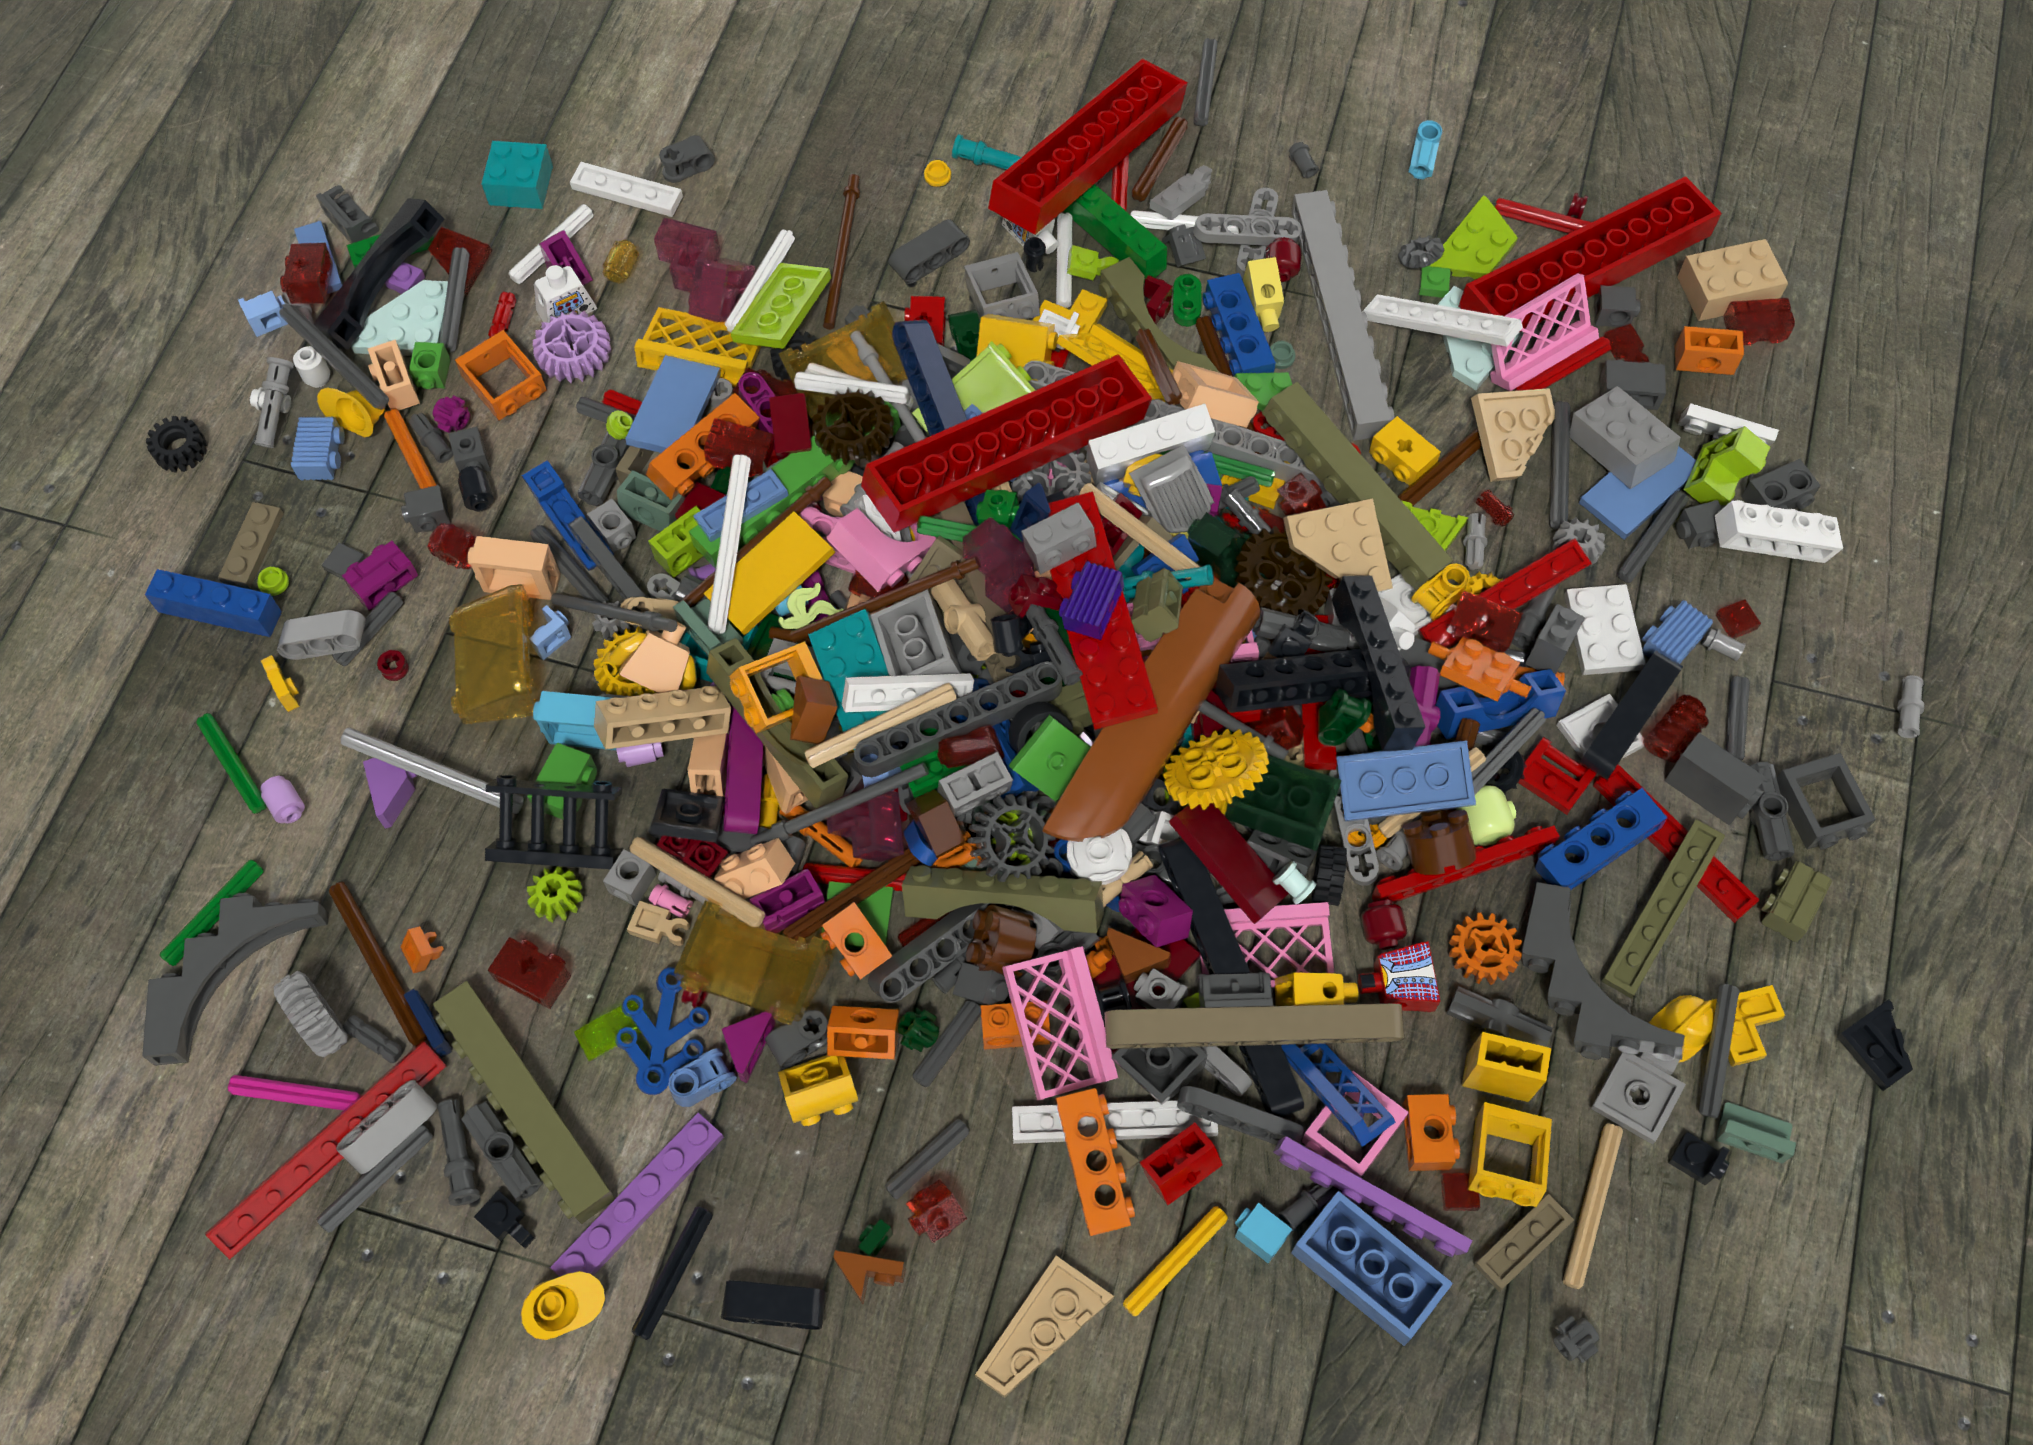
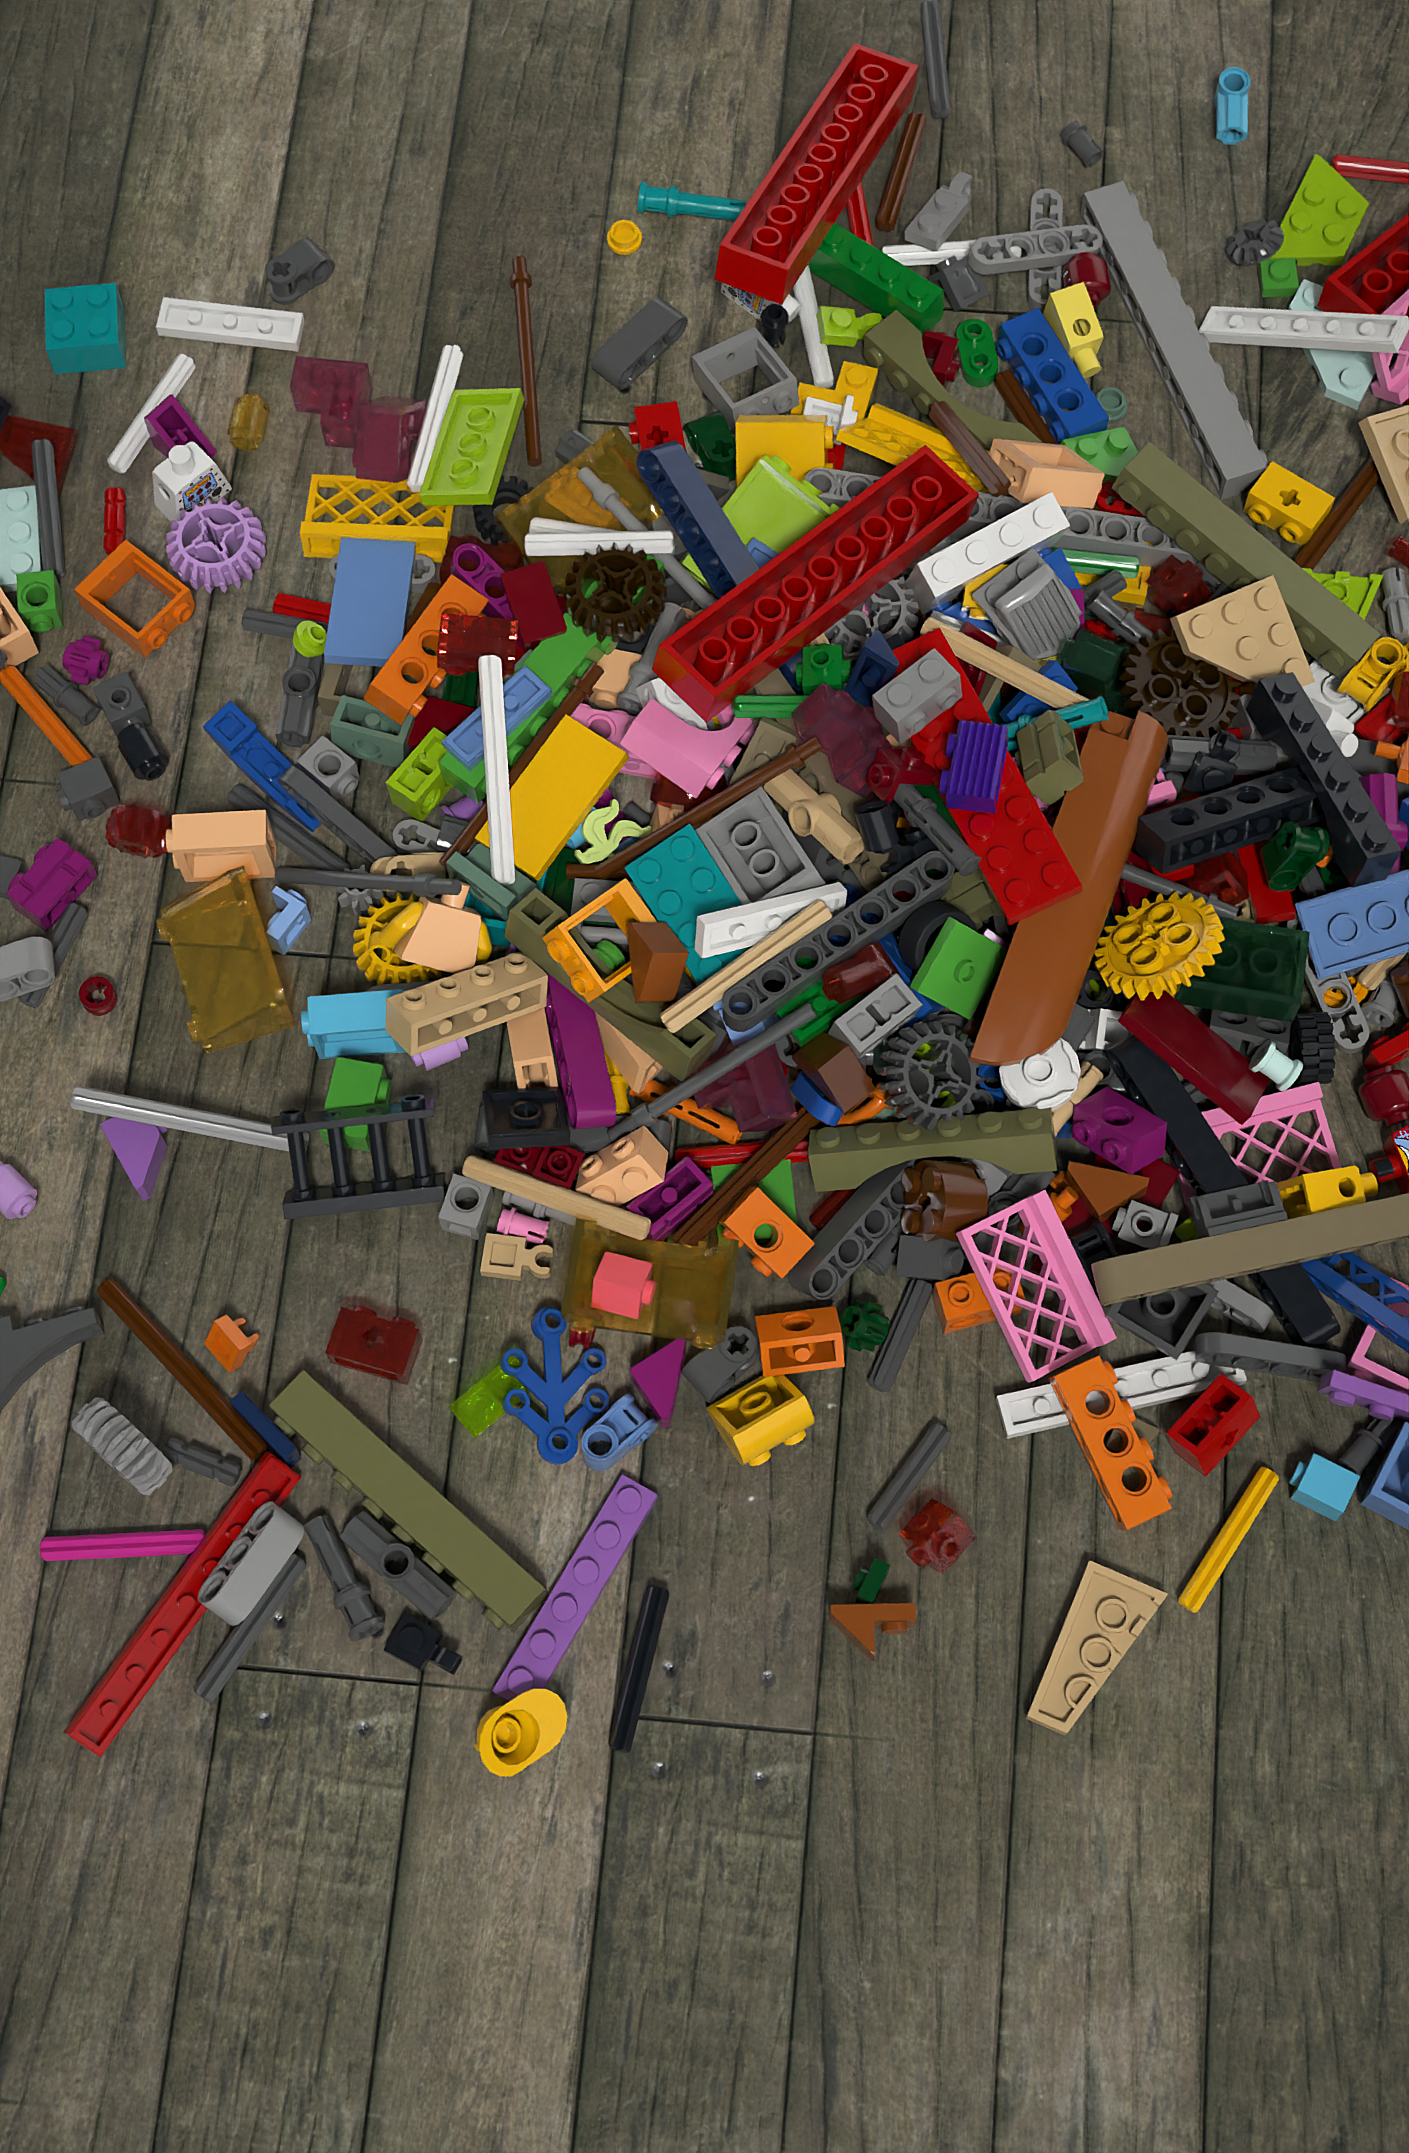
camera: 10 degrees left, 5 degrees up
lime gear [527,866,583,923] -> none
black beam [721,1280,827,1330] -> none
none -> coral brick [591,1251,657,1320]

